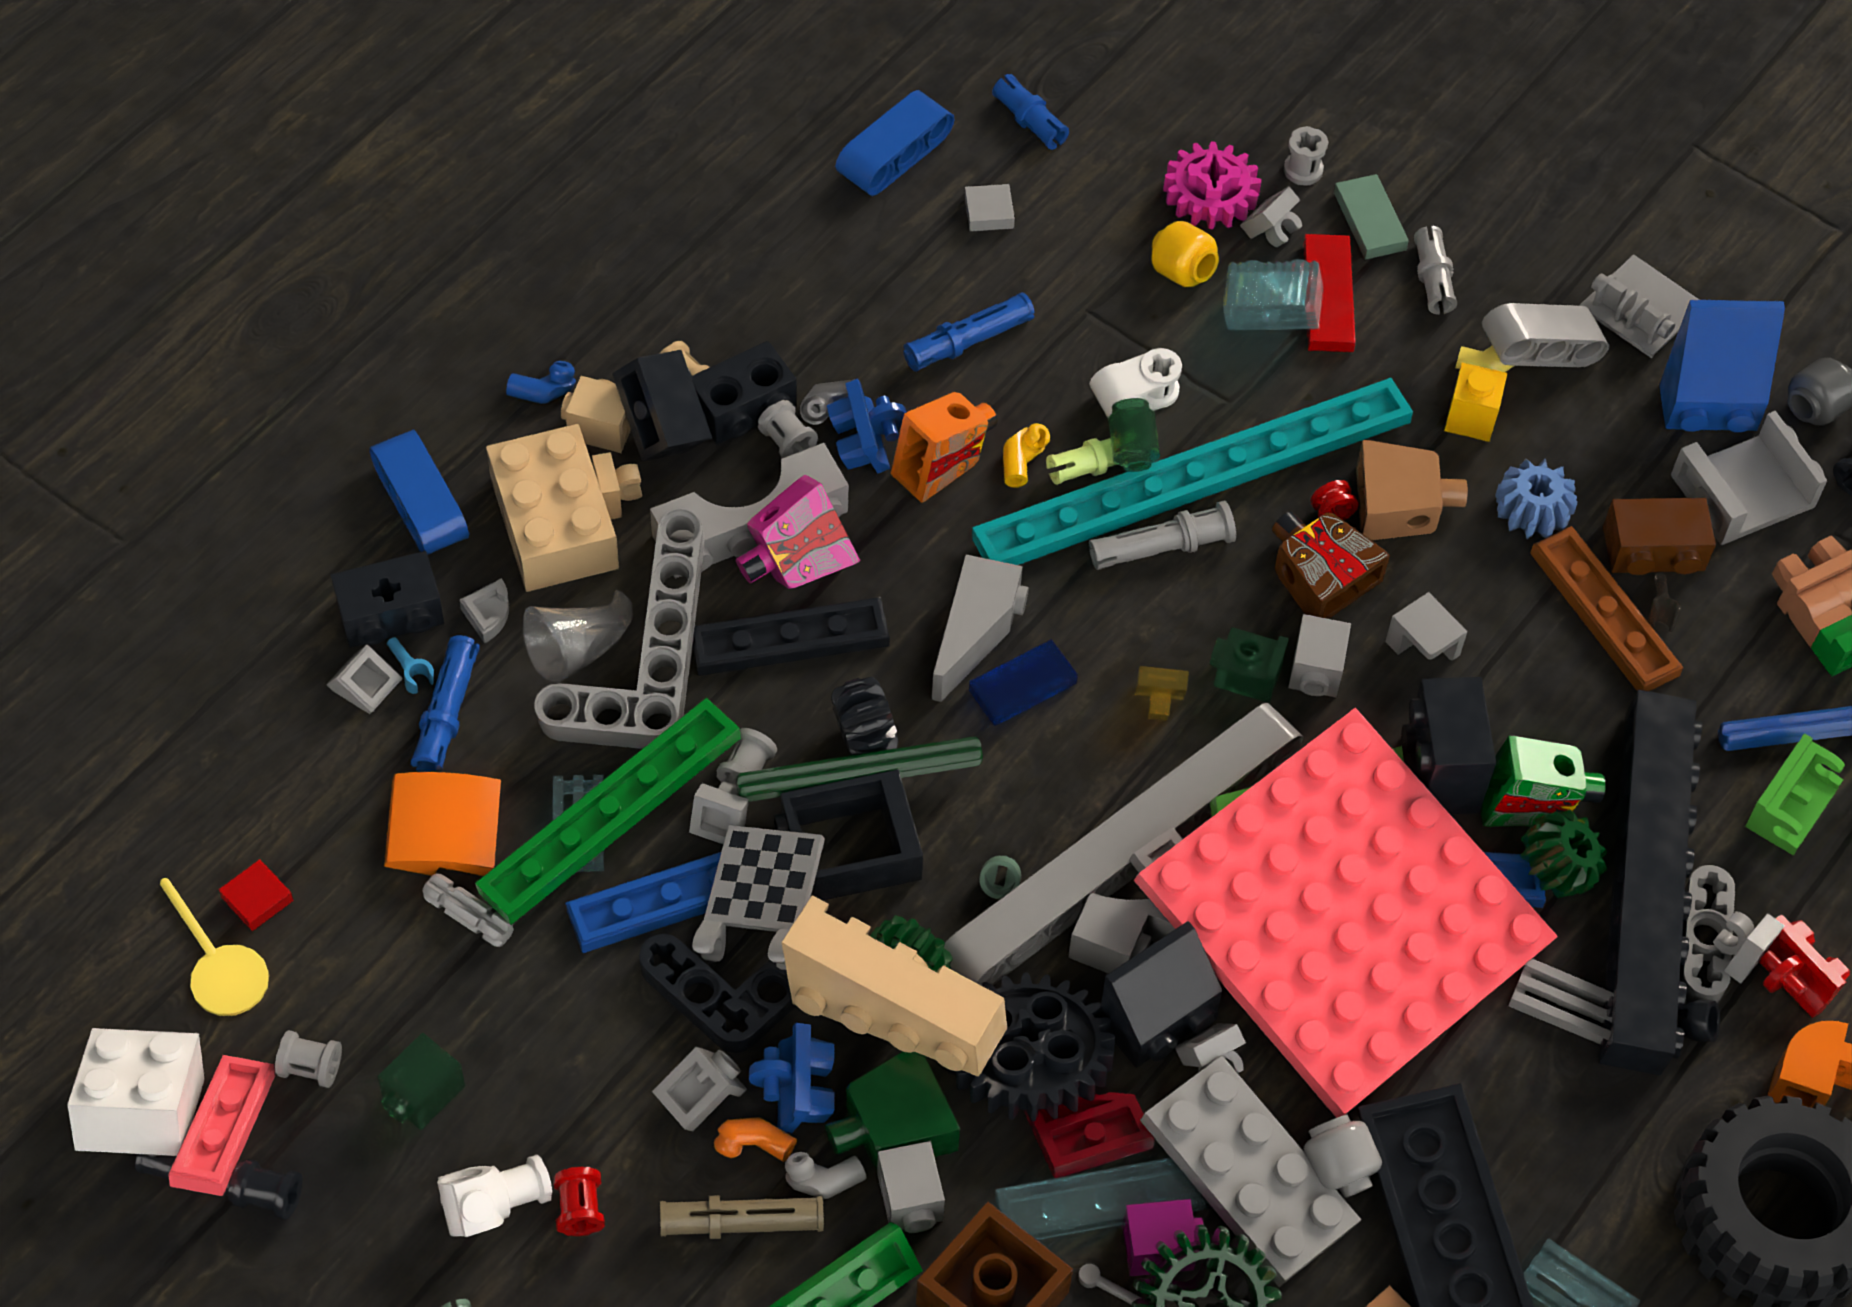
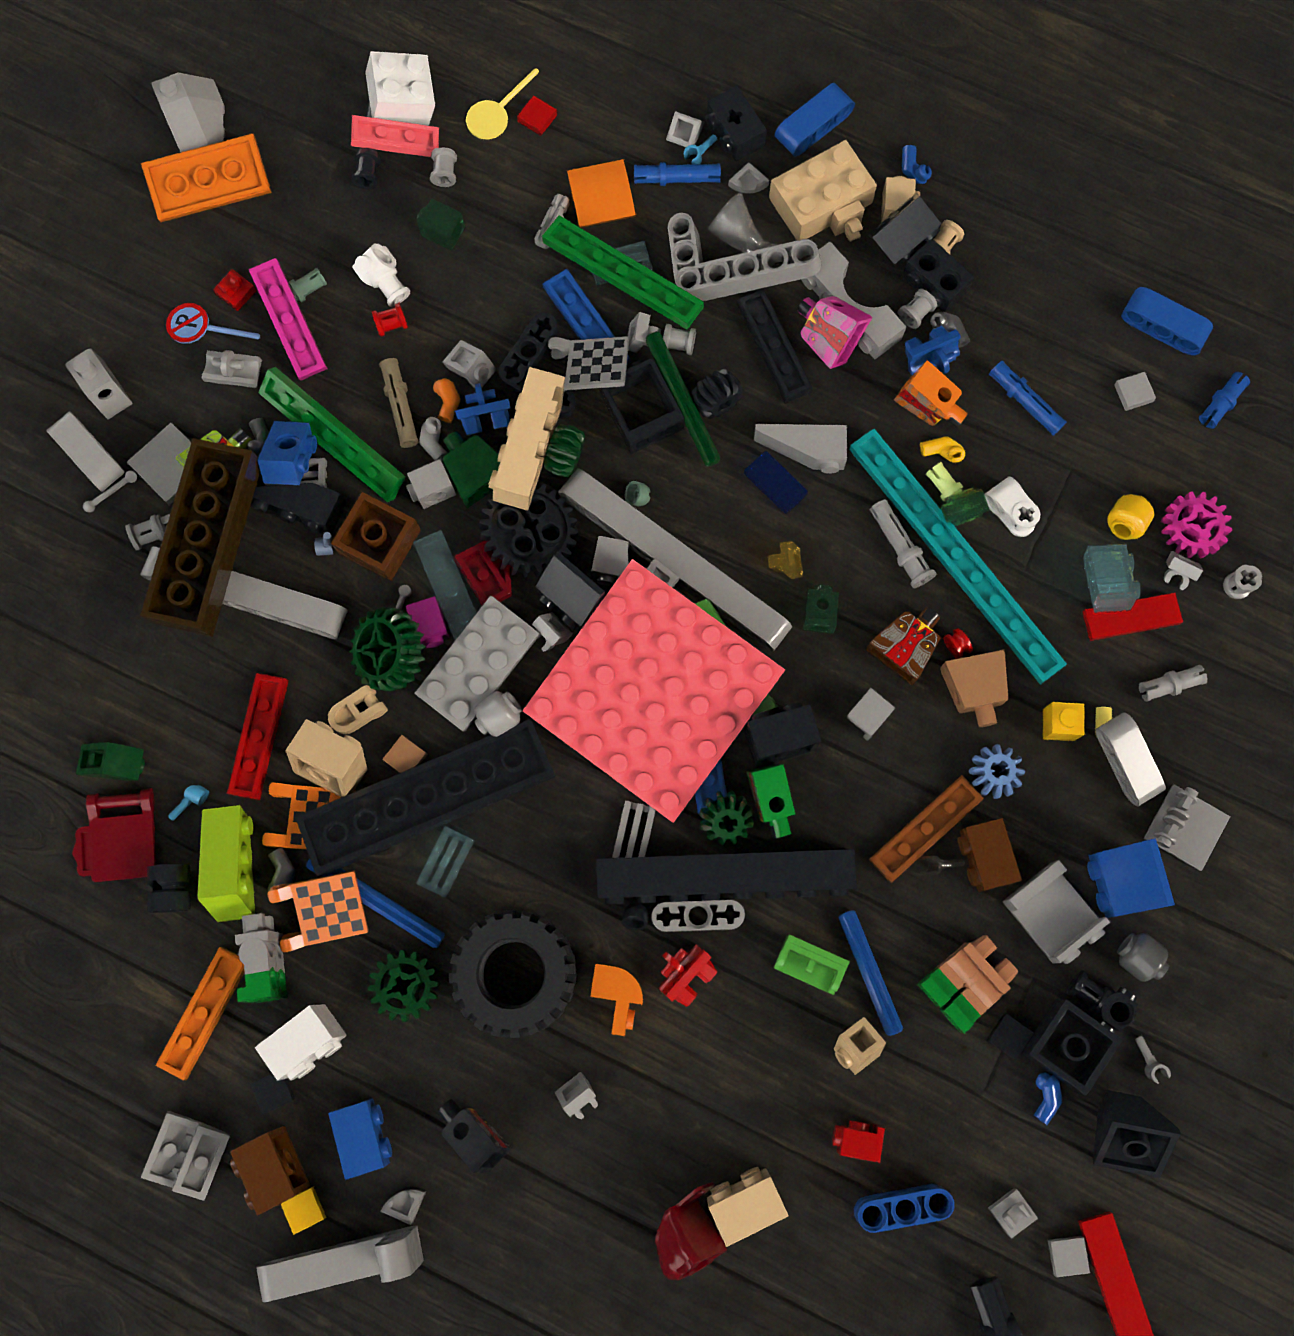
camera: 85 degrees right, 20 degrees up
light grey brick [1288,614,1351,697] -> none
sand green tile [1334,174,1409,260] -> none
light grey tile [1713,911,1785,983] -> none

